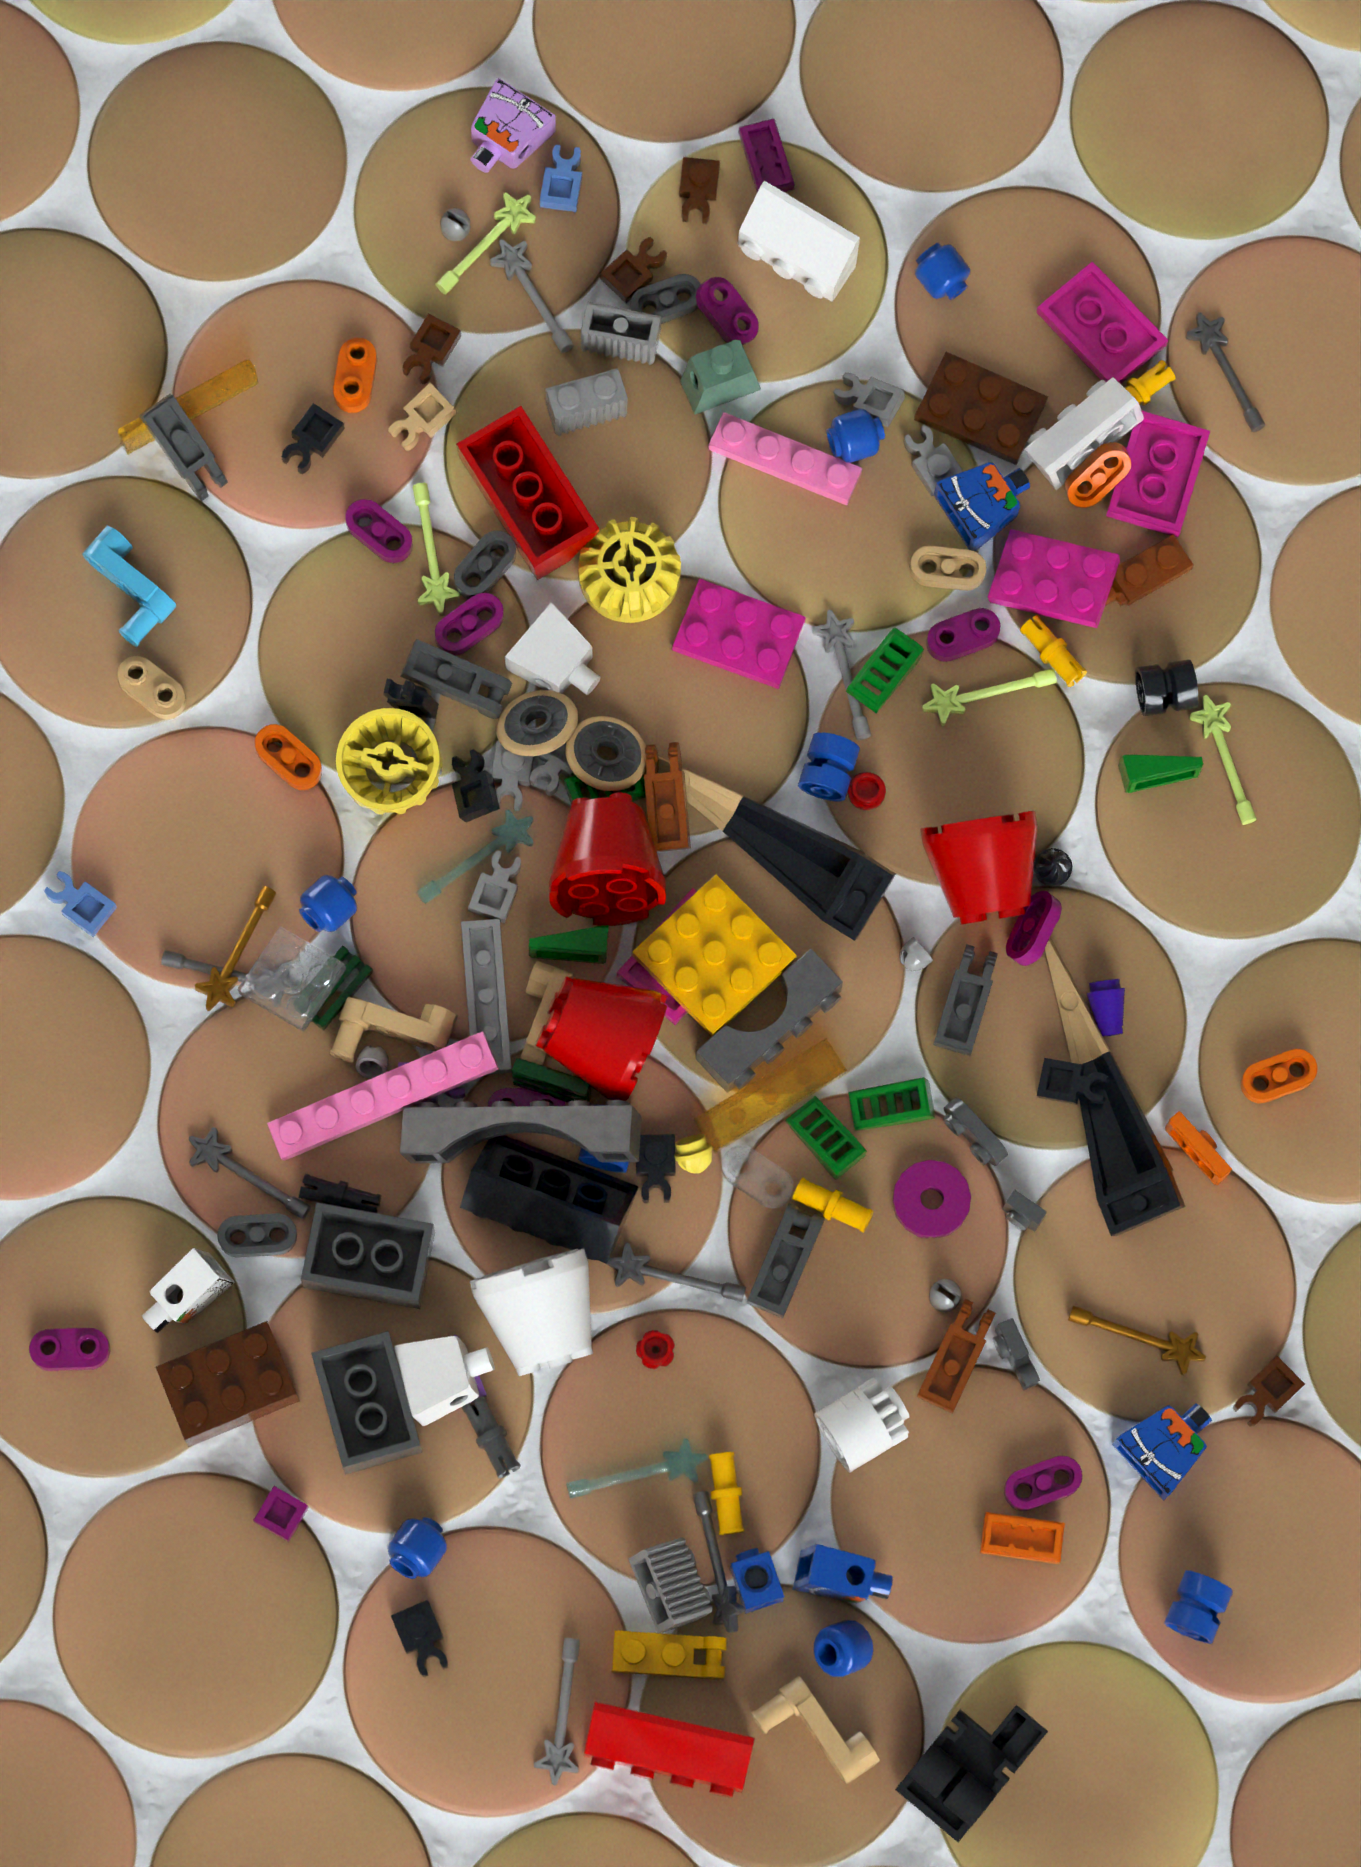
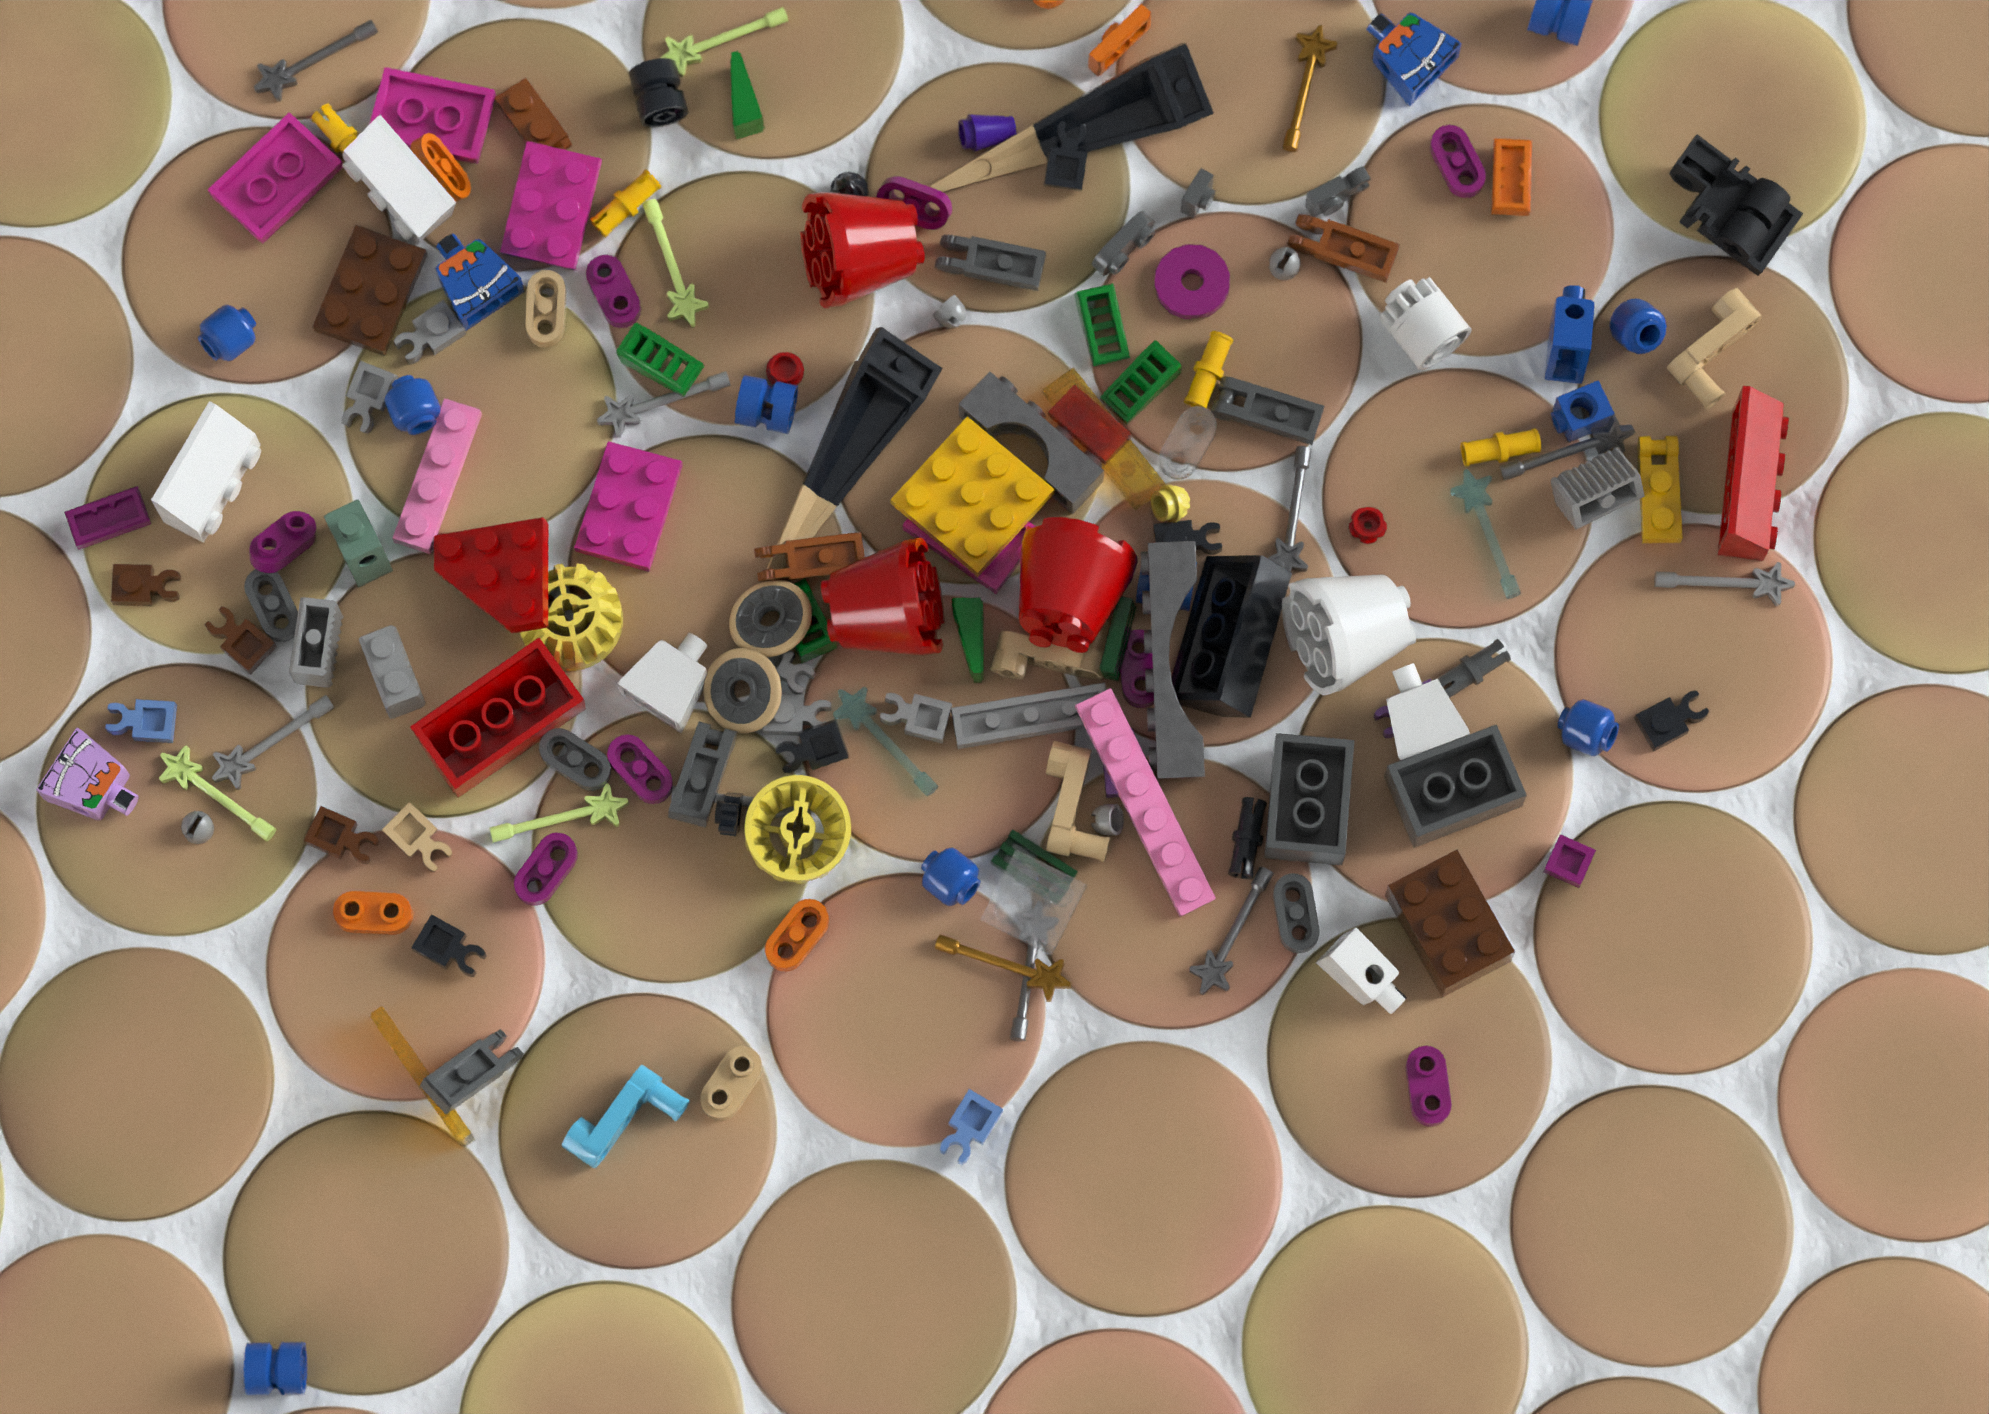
camera: 90 degrees left, 0 degrees up
none -> red plate [434,517,549,634]
none -> clear red plate [1048,384,1132,466]

